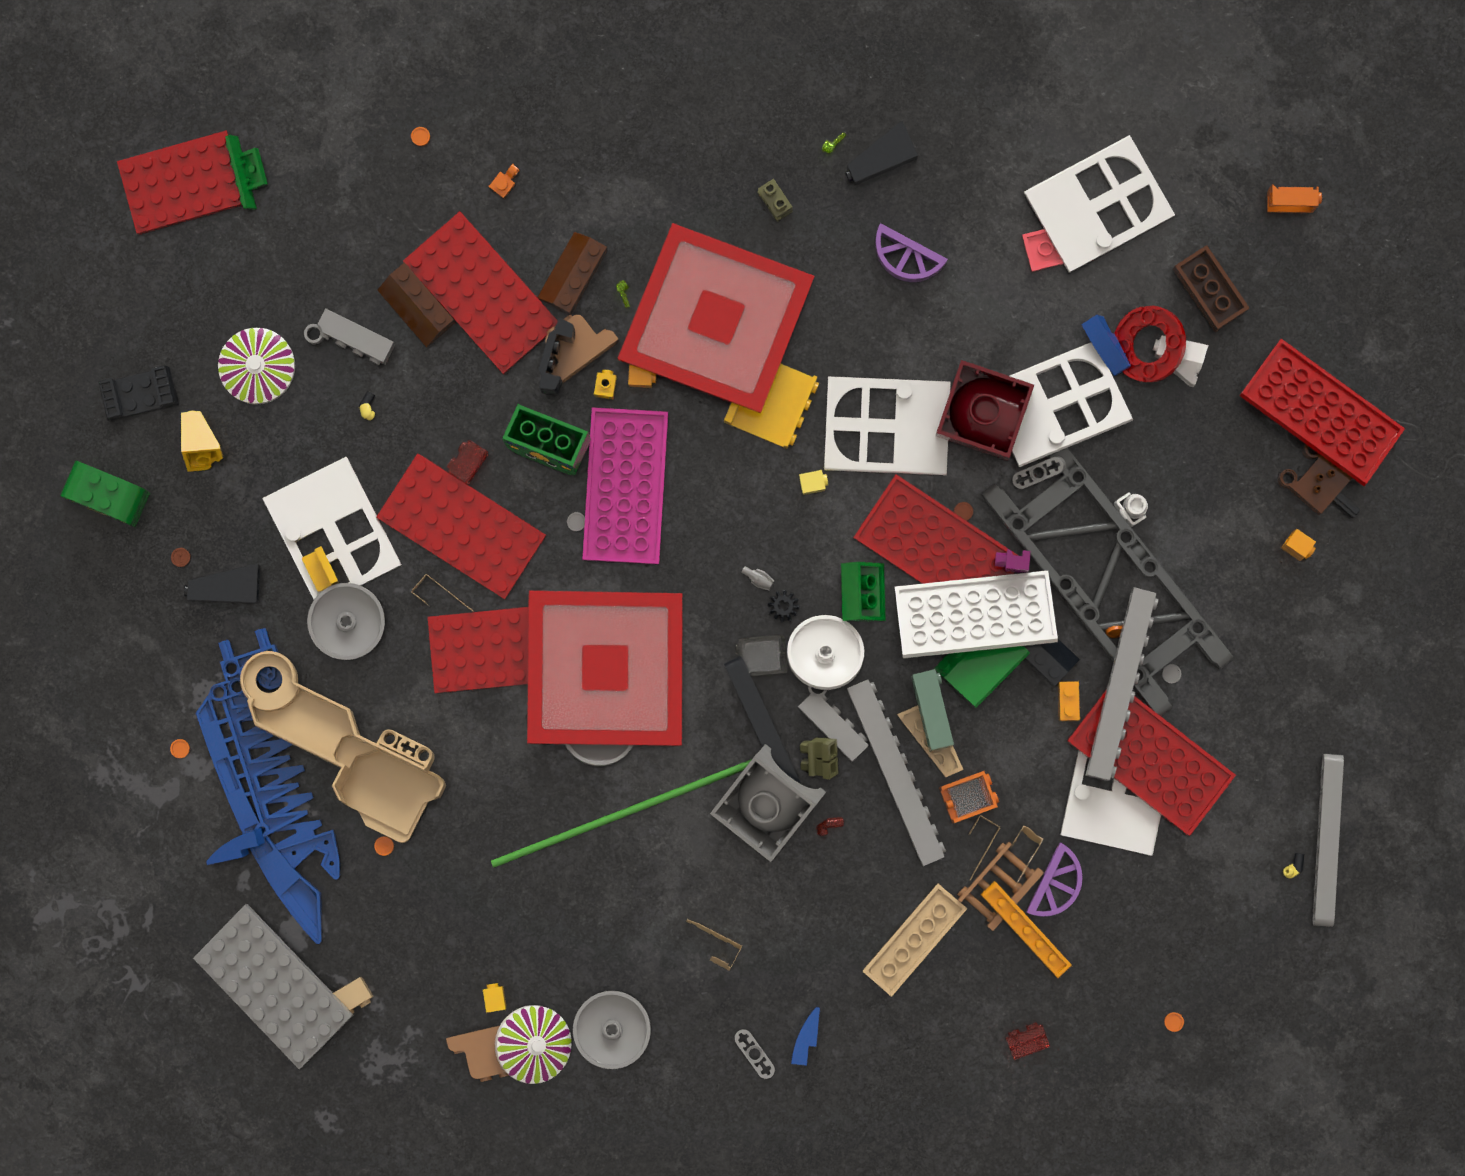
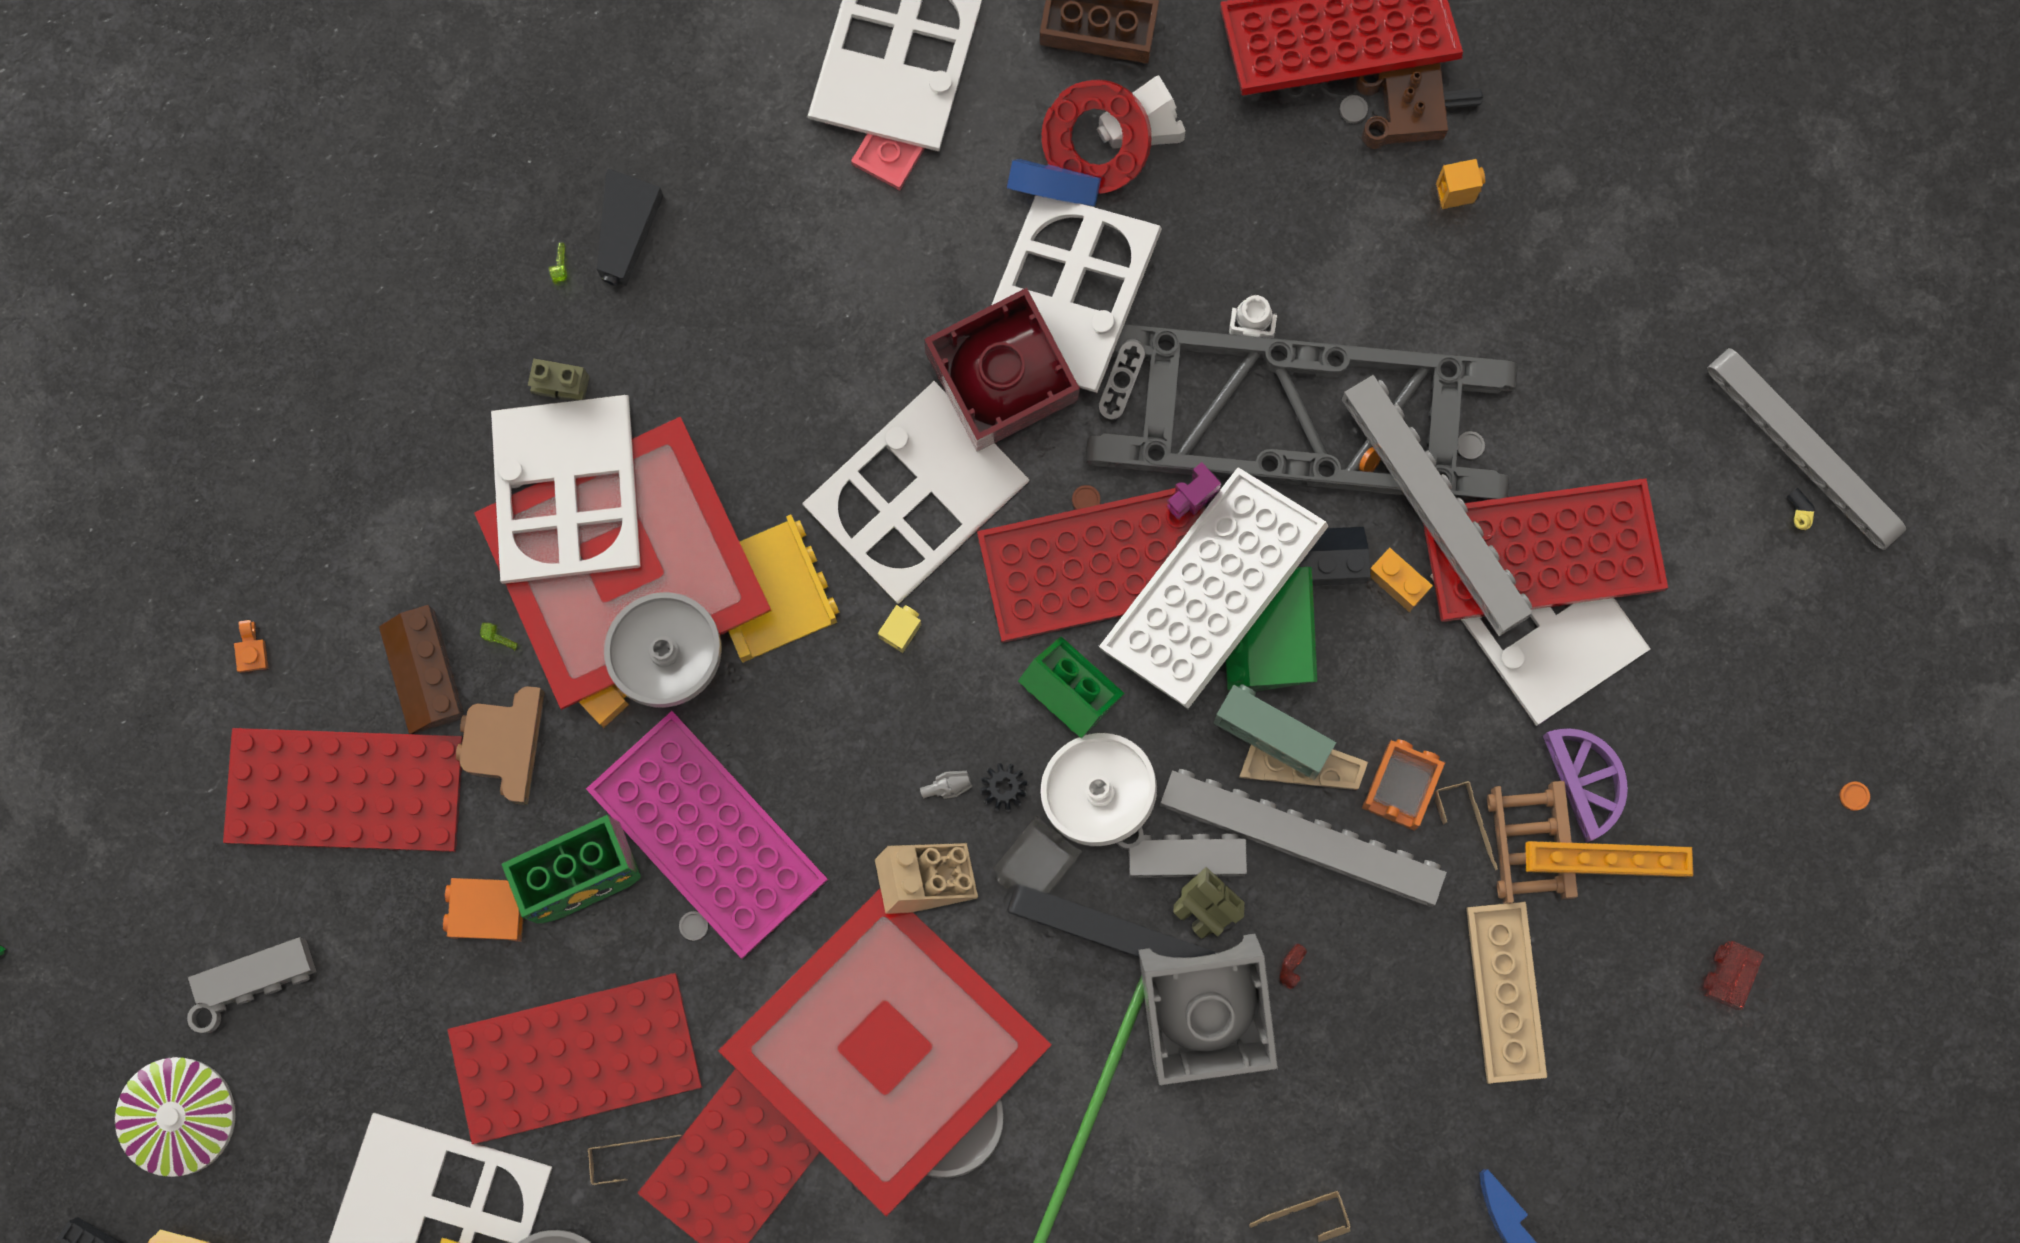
camera: 50 degrees left, 5 degrees down
arm [359,391,375,420] -> none
reddish brown slope [377,262,455,348] -> none
orange piece [411,127,430,146] -> none
clear red brick [447,440,489,485] -> none
black plate [538,318,575,394] -> none
yellow brick [594,370,617,400] -> none
medium lavender window [875,223,948,282] -> none
tan piece [1011,826,1043,888] -> none
none -> orange panel [443,878,523,942]
none -> white door [491,395,641,584]
none -> light grey dish [604,592,722,707]
none -> tan slope [875,843,978,914]
none -> light grey piece [1340,95,1368,123]

